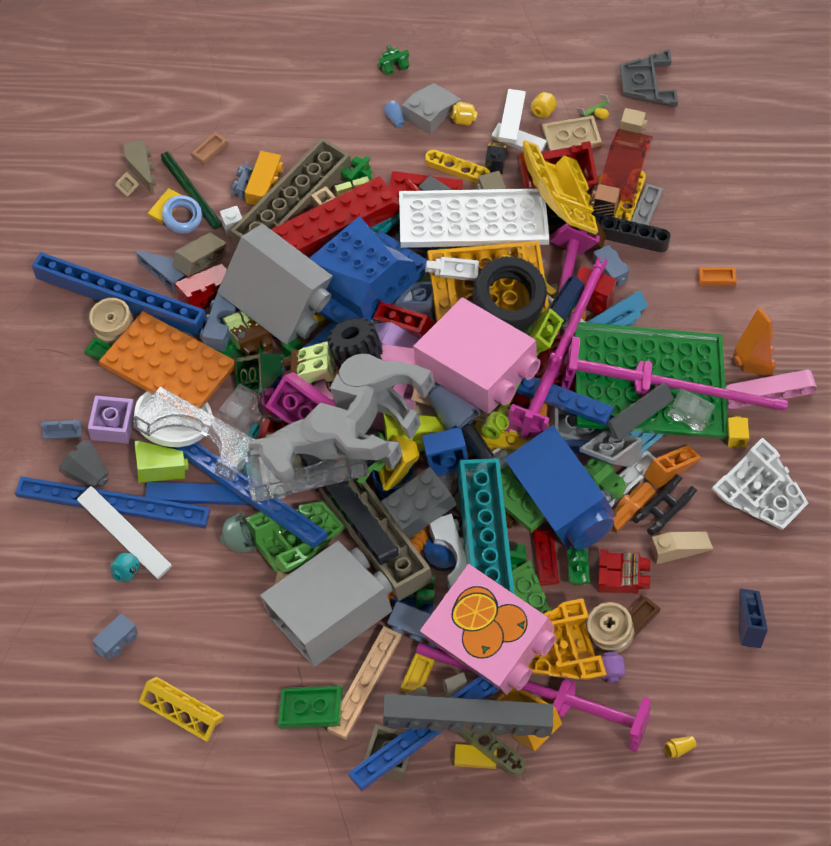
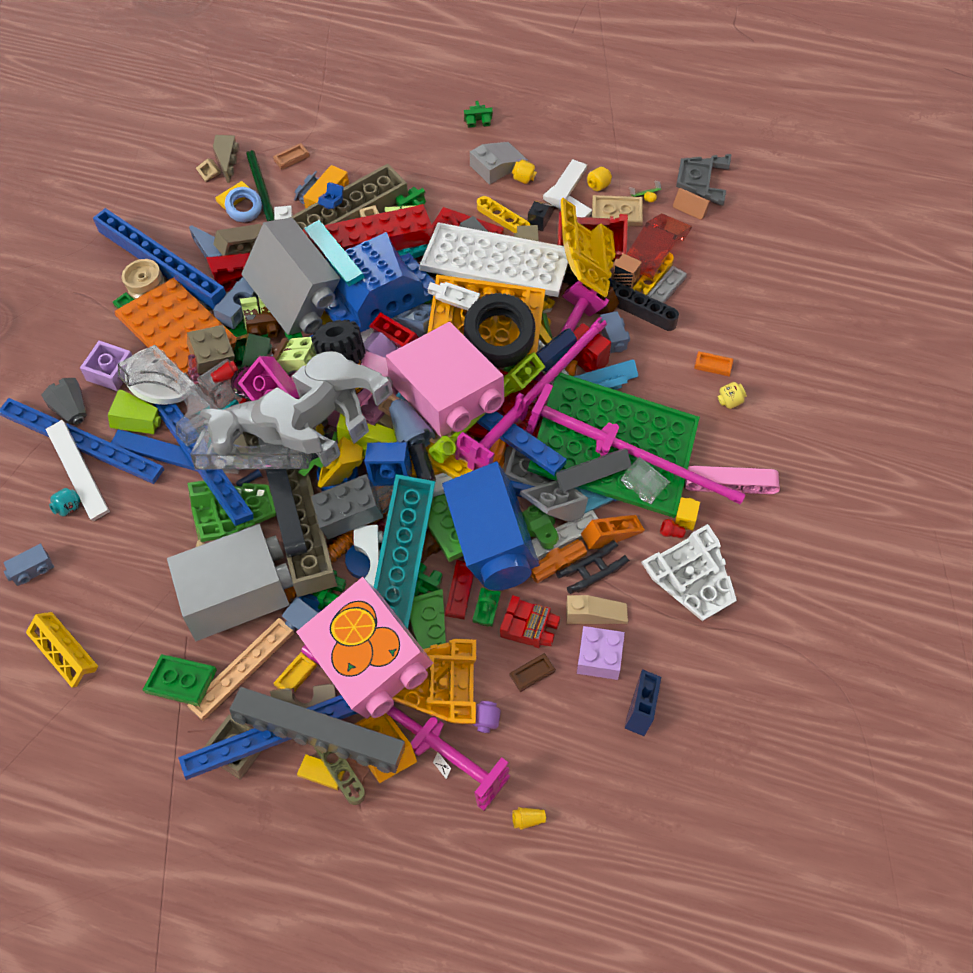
camera: 15 degrees right, 0 degrees up
sand blue hinge [41,419,82,439] -> none
sand green cylinder [220,513,256,554] -> none
medium blue cone [384,101,405,128] -> none
tan wheel [587,602,635,653] -> none
tan brick [620,108,648,137] -> none
orange wedge [732,307,775,377] -> none
none -> dark tan brick [187,325,234,374]
none -> clear pink bar [187,354,200,385]
none -> red cone [210,361,240,384]
none -> dark blue piece [235,468,263,486]
none -> tile [304,220,365,287]
none -> blue bracket [318,182,344,209]
none -> white sticker [433,752,451,779]
none -> lavender brick [577,626,625,680]
none -> red piece [660,519,686,538]
none -> nougat slope [673,188,710,220]
none -> light yellow head [717,382,747,409]

